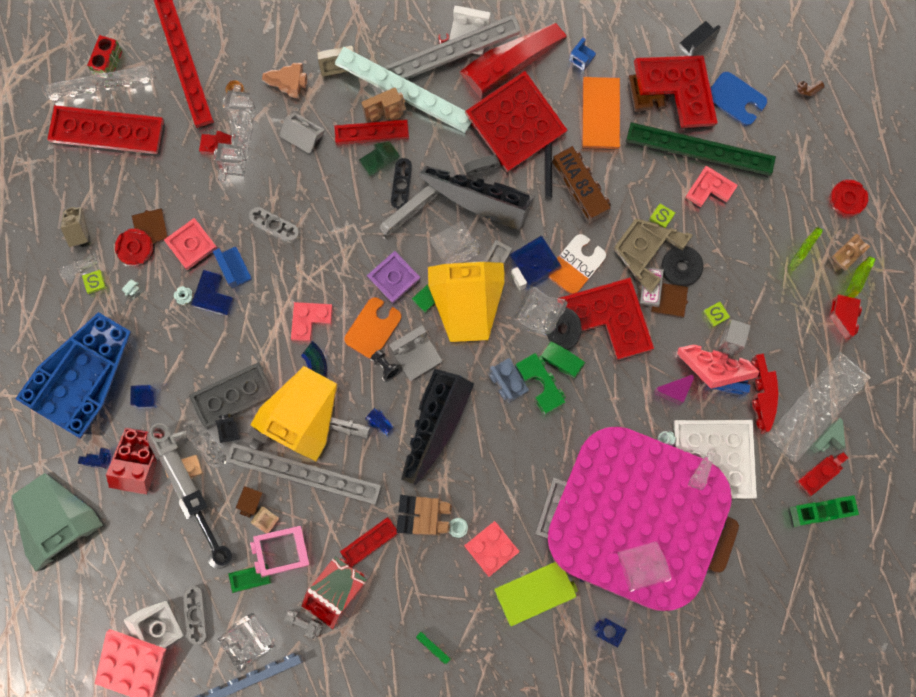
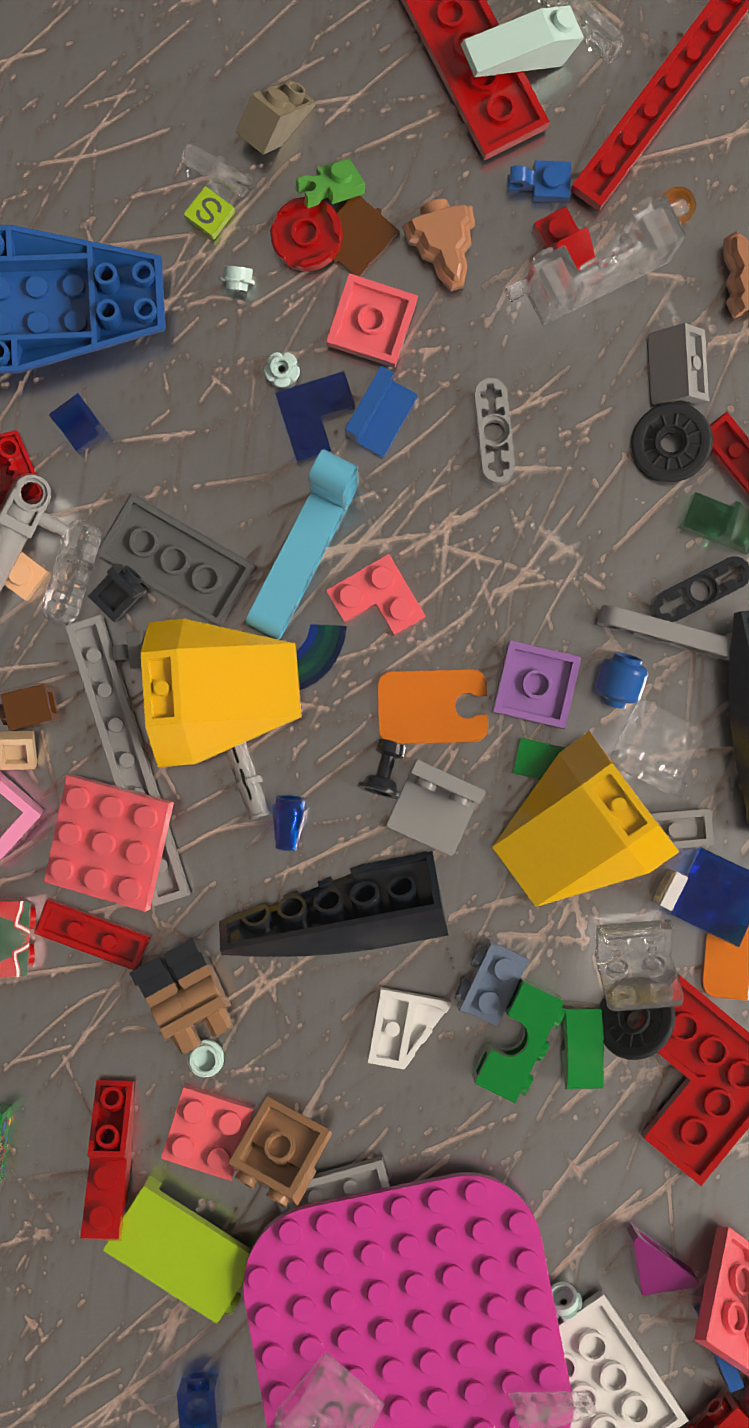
camera: 55 degrees right, 10 degrees up
none -> coral plate [44,774,174,912]
none -> red slope [80,1080,134,1241]
none -> medium nougat plate [229,1096,332,1207]
none -> medium azure beam [245,449,359,640]
none -> bright green plate [295,158,366,208]
none -> white wing [368,987,451,1069]
none -> nougat rock [402,199,475,291]
none -> light aqua slope [461,5,584,77]
none -> blue plate [507,160,571,203]
none -> blue head [595,652,648,709]
none -> black wheel [631,402,713,482]

